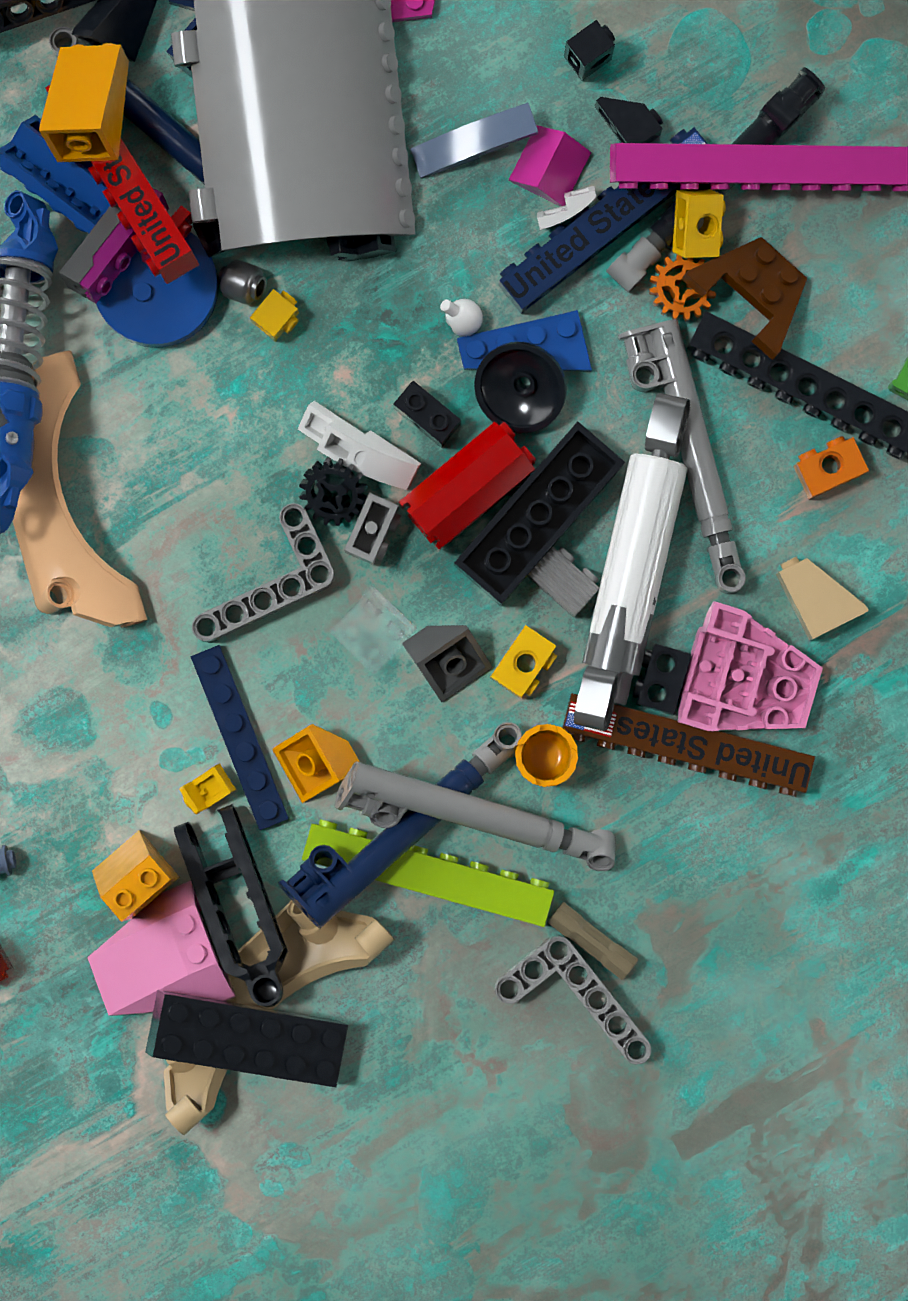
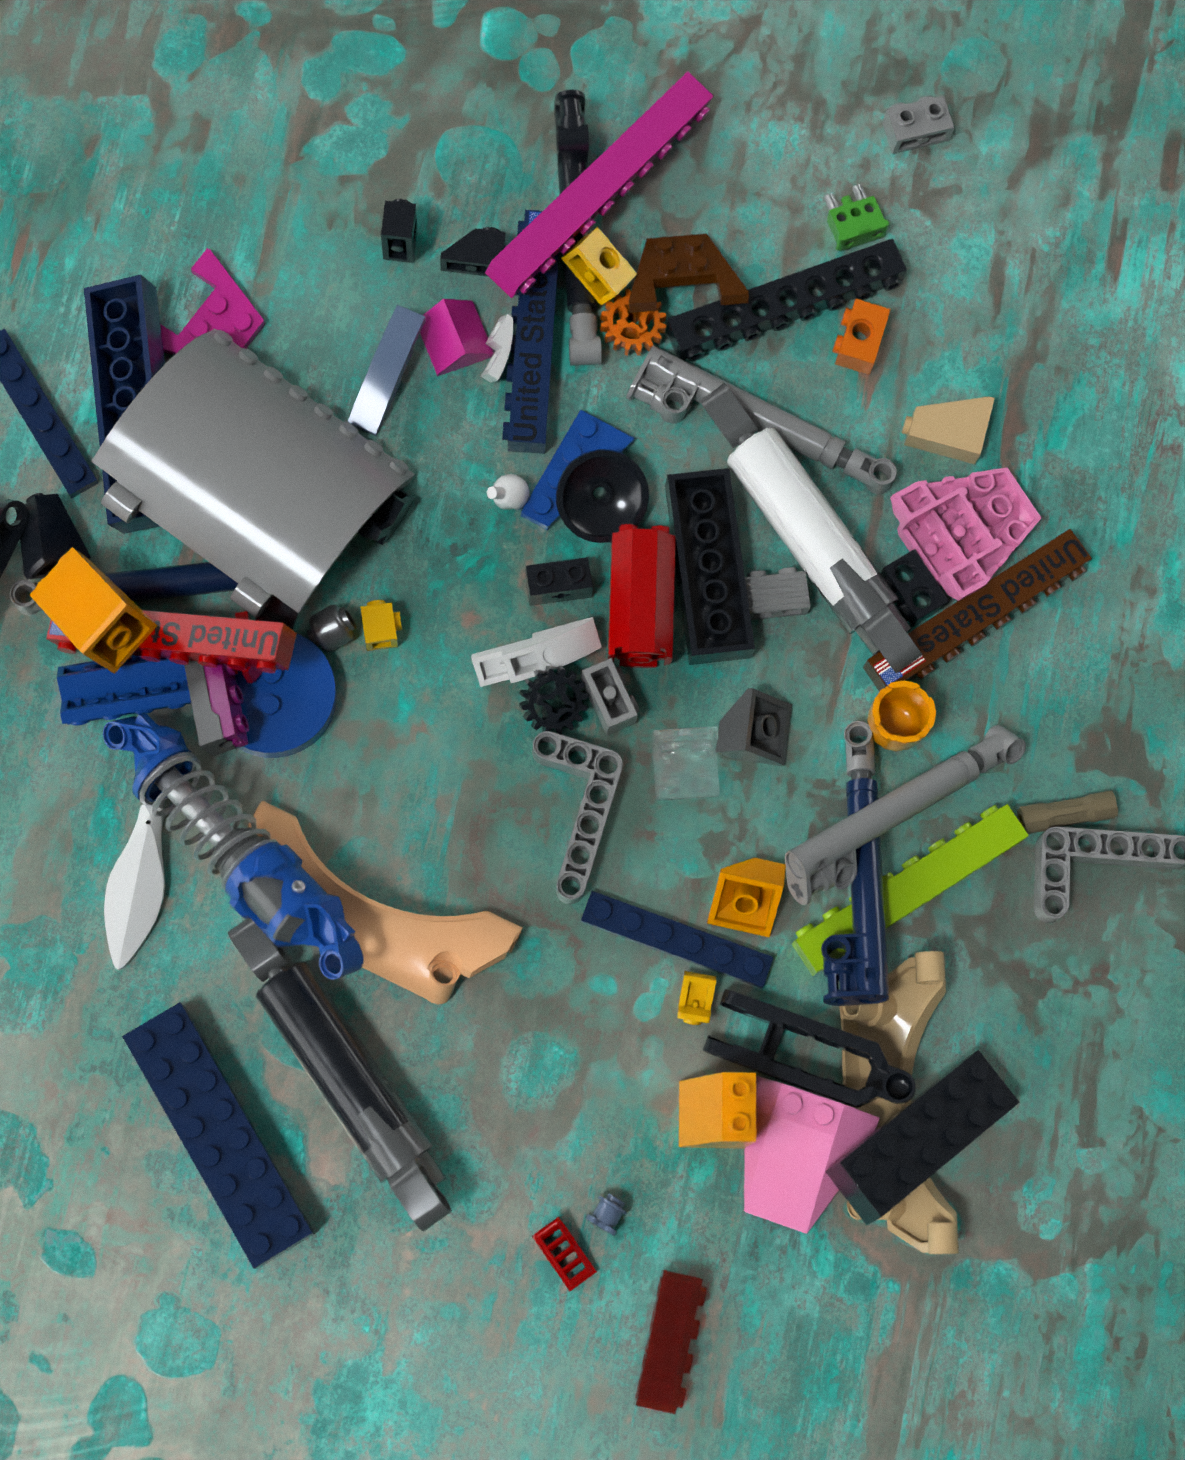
camera: 55 degrees left, 10 degrees down
yellow brick [490,625,558,699] -> none

